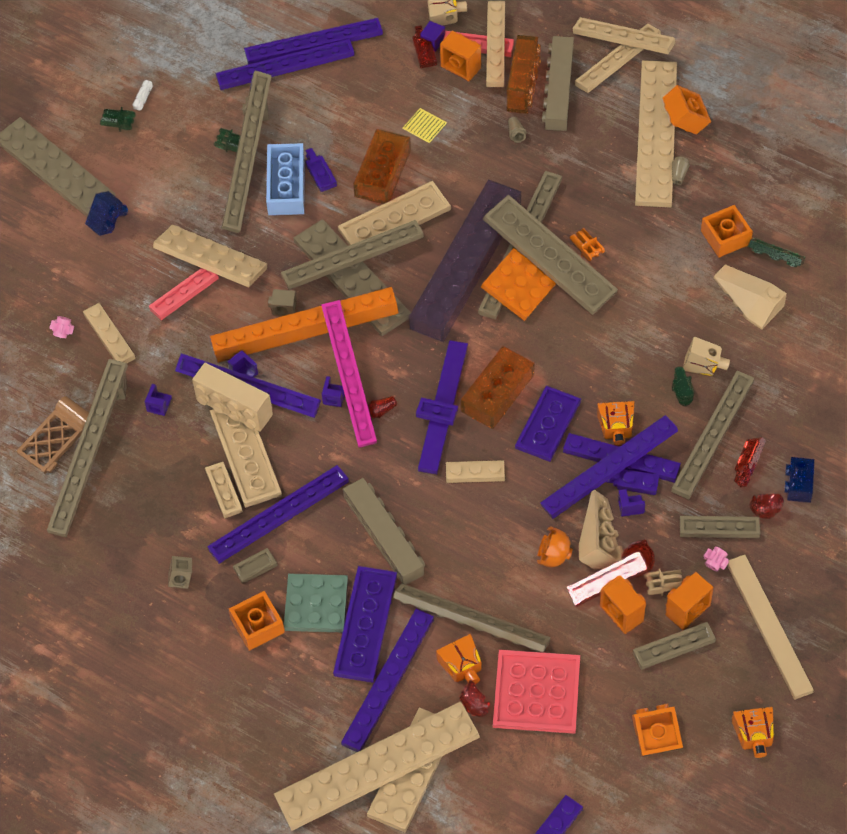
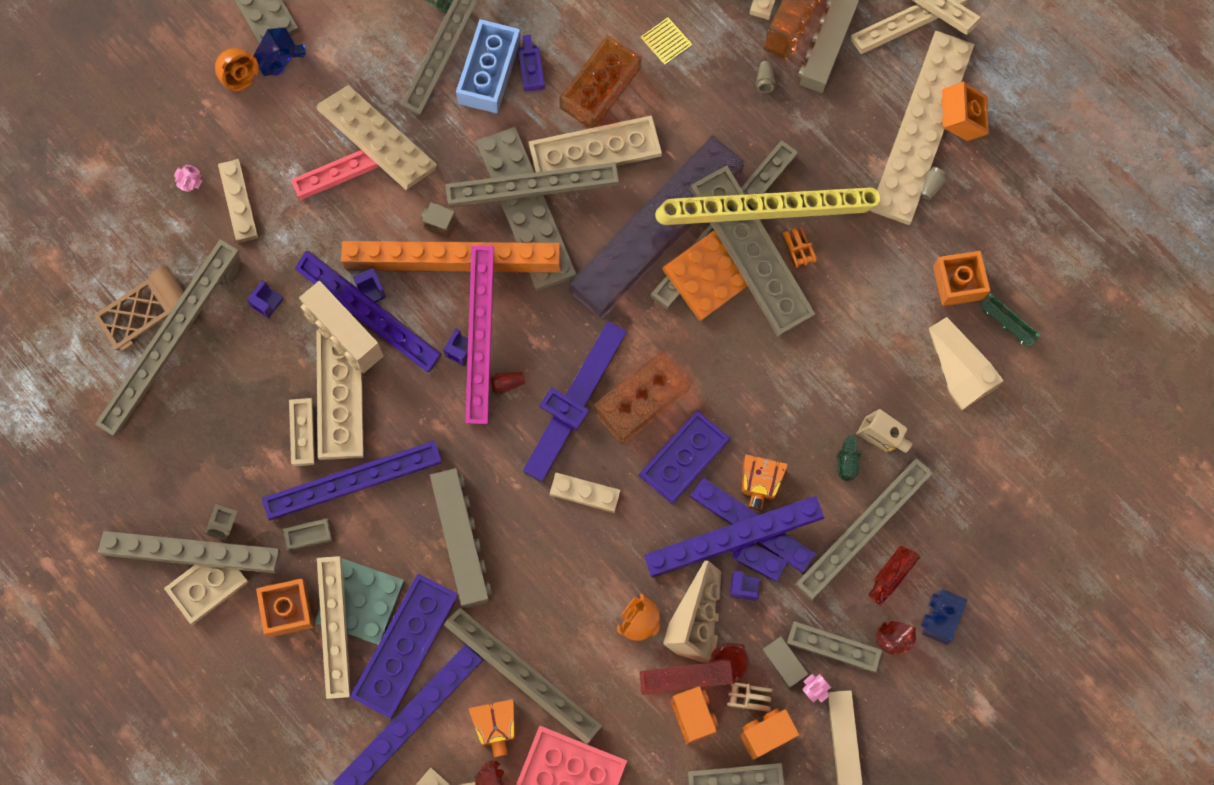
camera: 10 degrees right, 15 degrees up
none -> dark tan plate [98,531,281,574]
none -> tan plate [164,565,249,625]
none -> orange cylinder [215,48,259,92]
none -> tan plate [317,556,351,699]
none -> light yellow beam [655,188,880,225]
none -> dark tan tile [762,636,808,688]

